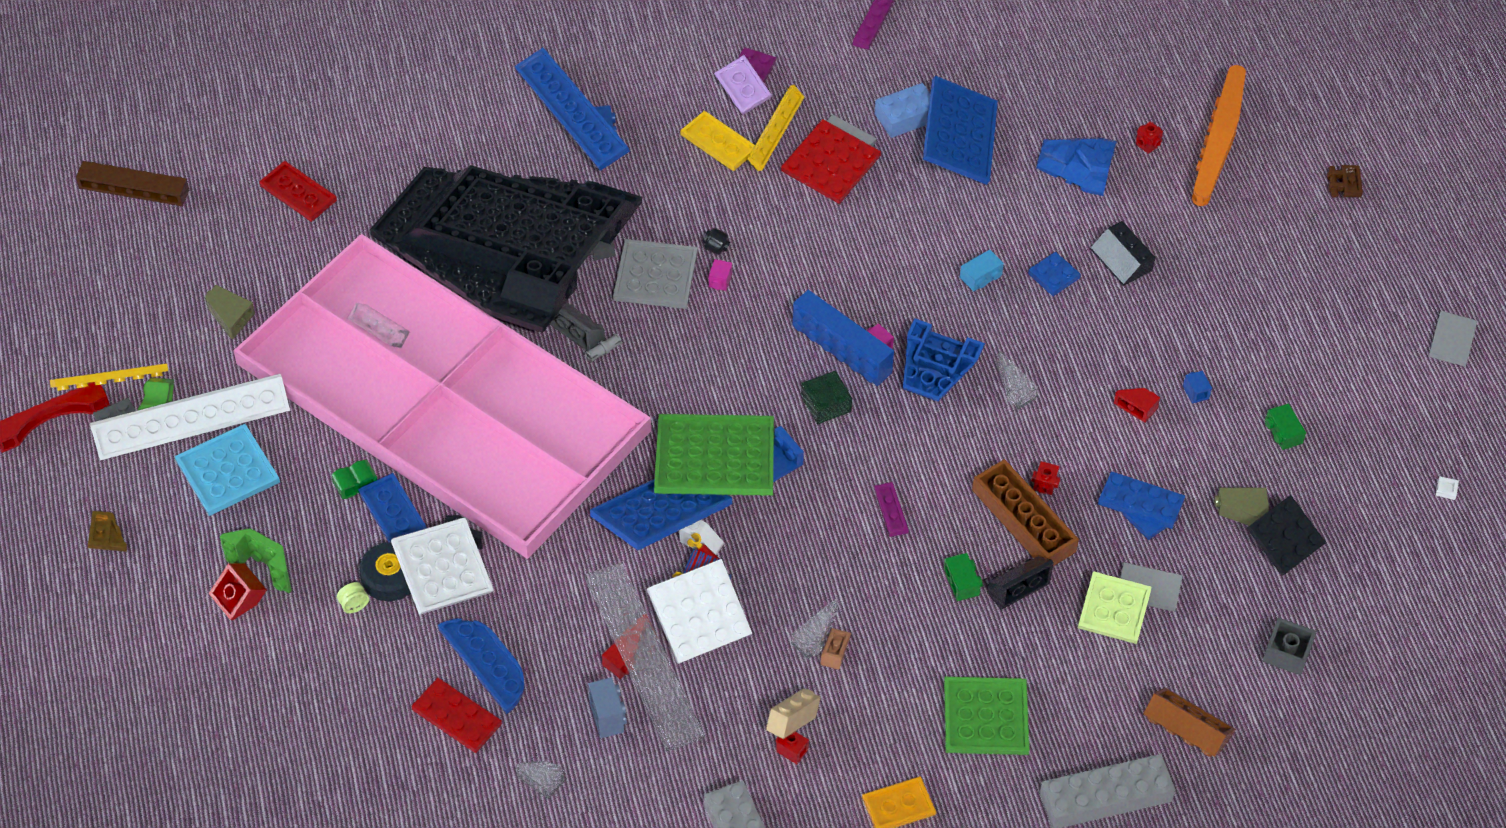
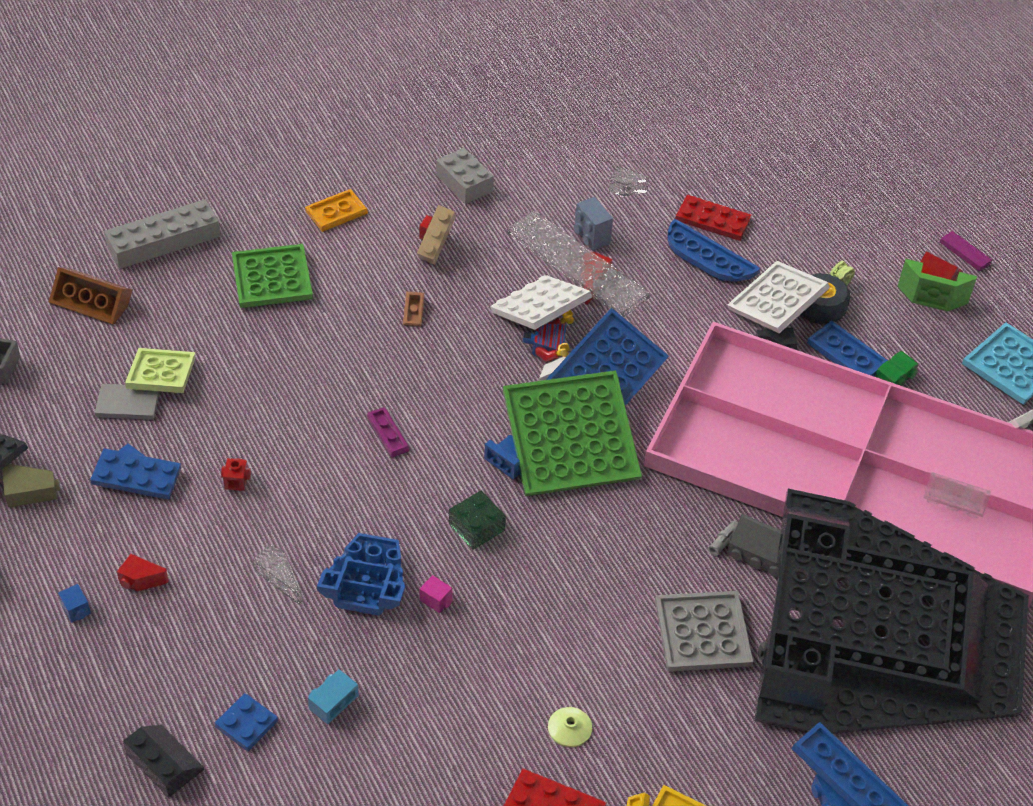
camera: 165 degrees right, 5 degrees down
black head [702,228,730,255] -> none
dark pink brick [709,259,732,291] -> none
clear slope [791,599,838,659] -> none
blue brick [793,289,894,387] -> none
green brick [944,553,983,601] -> none
dark orange brick [972,459,1079,566] -> none
black slope [987,556,1054,610] -> none
none -> yellowish green dish [548,707,592,747]
none -> magenta tile [940,231,992,272]

